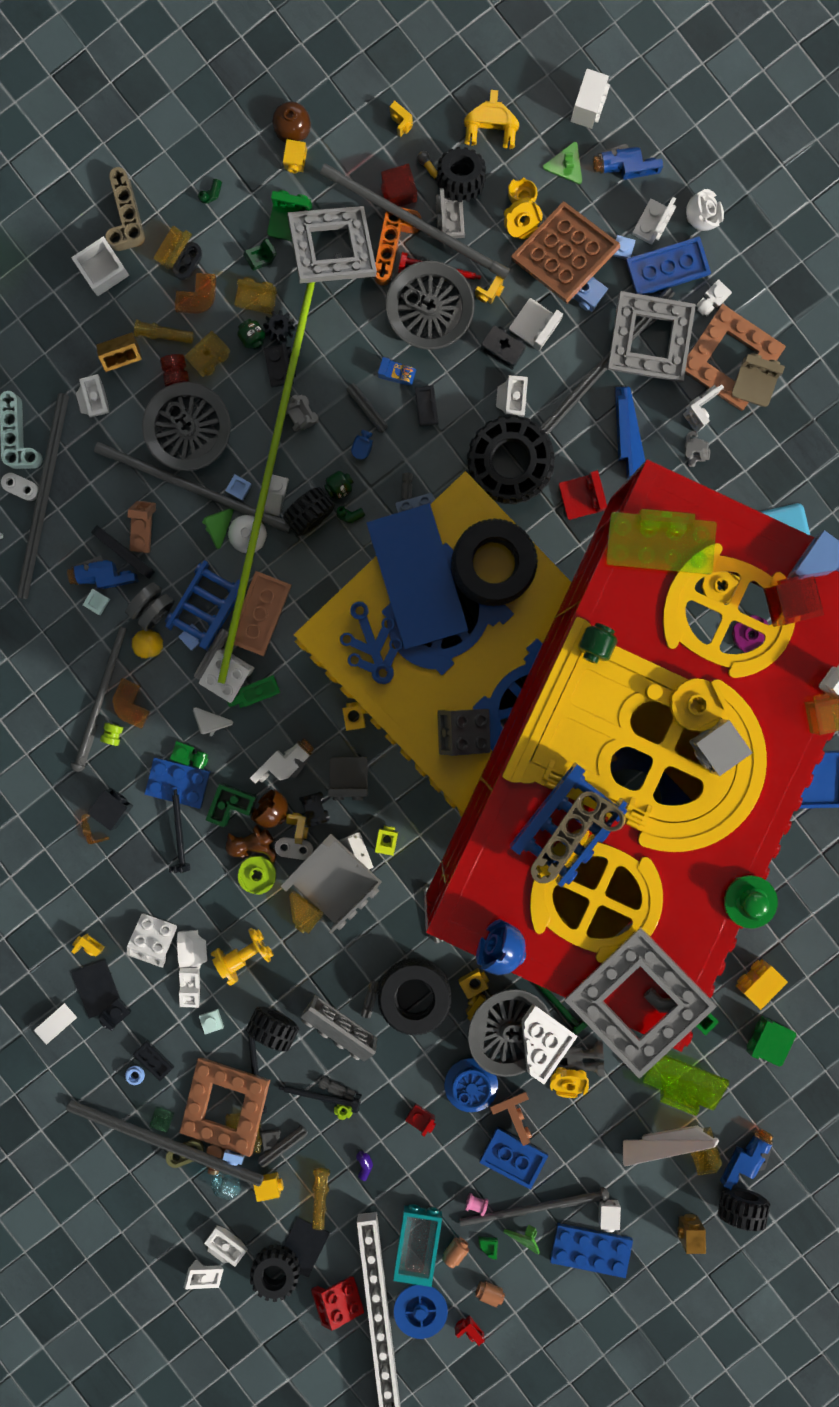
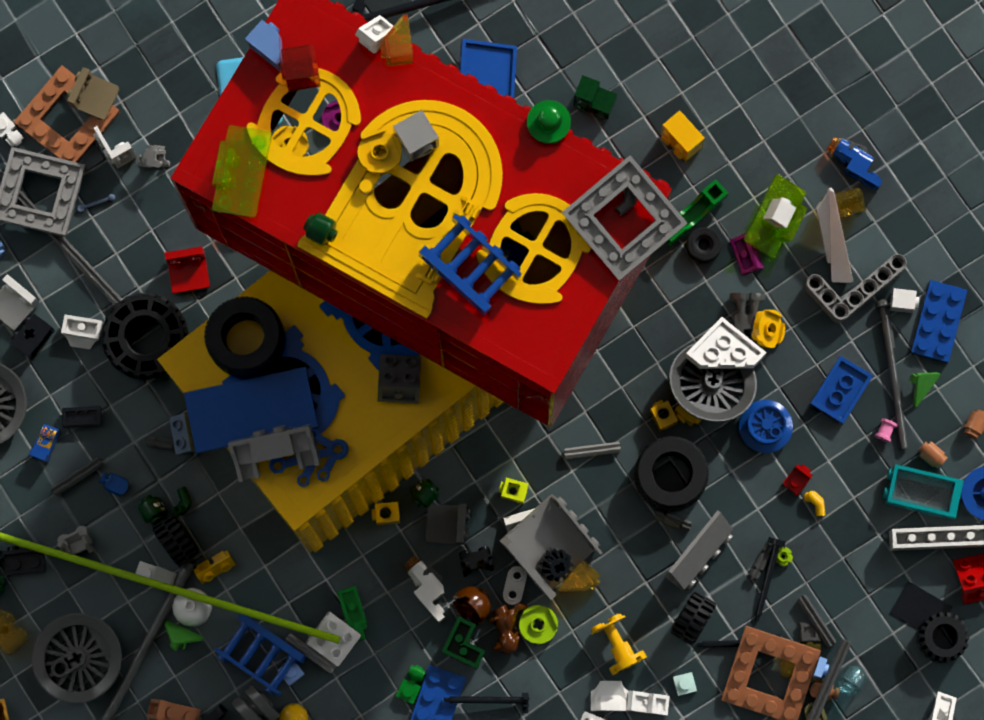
camera: 85 degrees left, 10 degrees down
clear red wheel [160,354,190,387] -> none
white piece [193,708,233,736] -> none
white slope [204,1226,247,1267] -> none
light blue plate [225,474,252,501] -> none
nougat plate [234,571,292,656] -> none
yellow brick [254,1172,284,1202] -> none
yellow bracket [286,813,309,845] -> none
clear yellow pin [312,1168,330,1230] -> none
dark purple arm [356,1151,373,1181] -> none
blue cylinder [476,919,526,975] -> none
green tile [479,1237,498,1260] -> none
nougat bracket [490,1092,532,1146] -> none
dark tan beam [531,792,626,883] -> none
dark green piece [534,983,588,1035] -> none
blue wedge [615,386,645,479] -> none
pearl gold brick [678,1214,706,1254] -> none
black tyre [717,1187,771,1231] -> none
green bracket [746,1016,796,1067] -> none
none -> sand blue hinge [77,194,115,213]
none -> yellow hinge [194,550,236,584]
none -> light grey bracket [228,424,321,482]
none -> dark green head [410,479,439,507]
none -> black gear [539,548,573,582]
none -> dark green brick [573,75,617,119]
none -> white brick [763,197,796,228]
none -> yellow arm [804,491,825,517]
none -> light grey beam [805,254,907,323]

